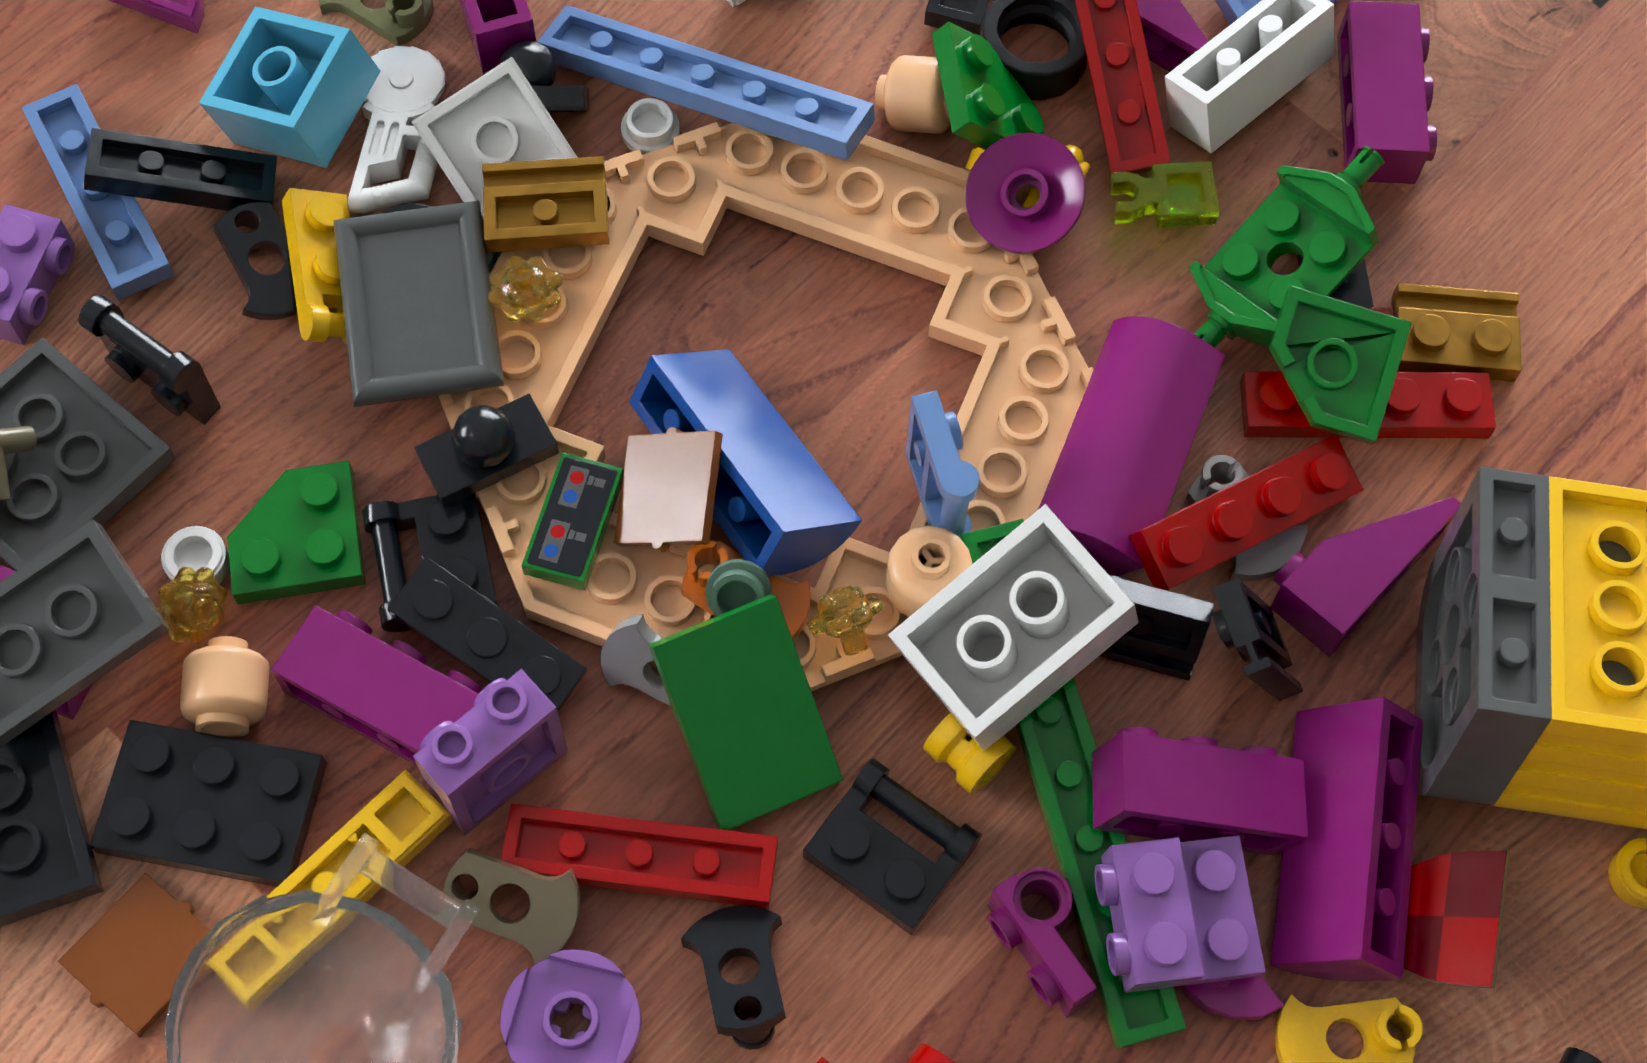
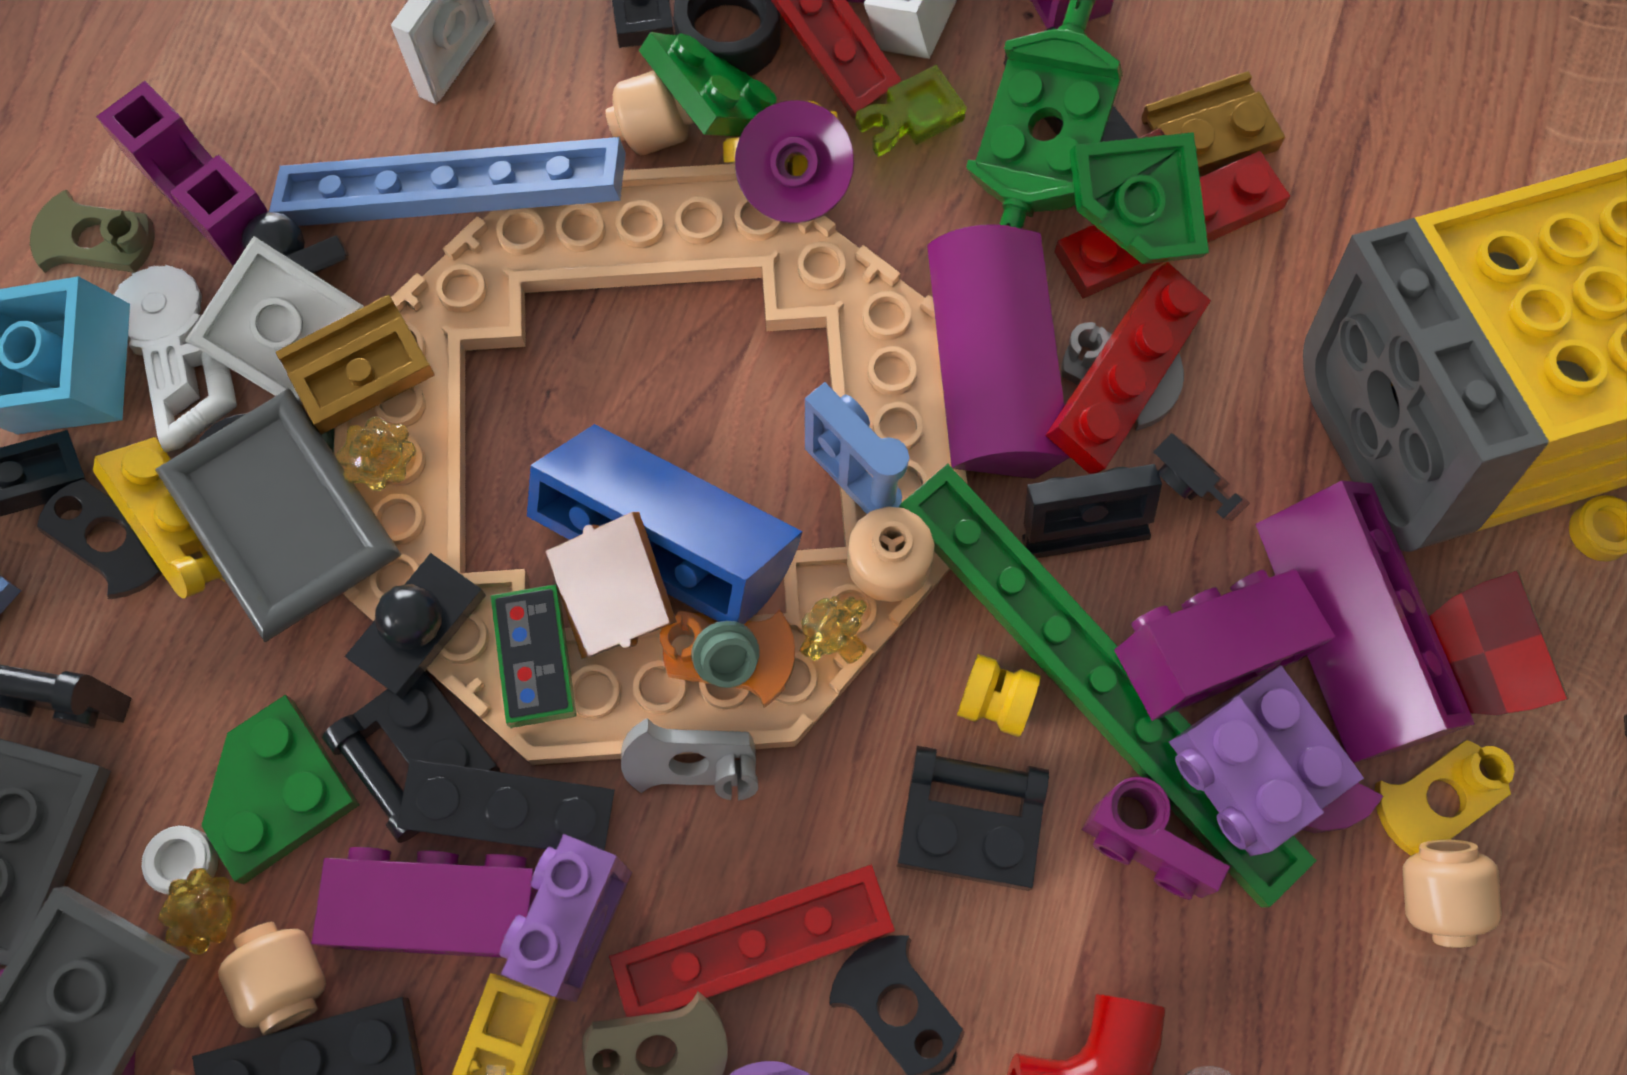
camera: 25 degrees left, 5 degrees up
white plate [621,98,680,155] -> none
green tile [648,594,843,830] -> none
white brick [888,504,1139,751] -> none
magenta slope [1270,496,1461,657] -> none

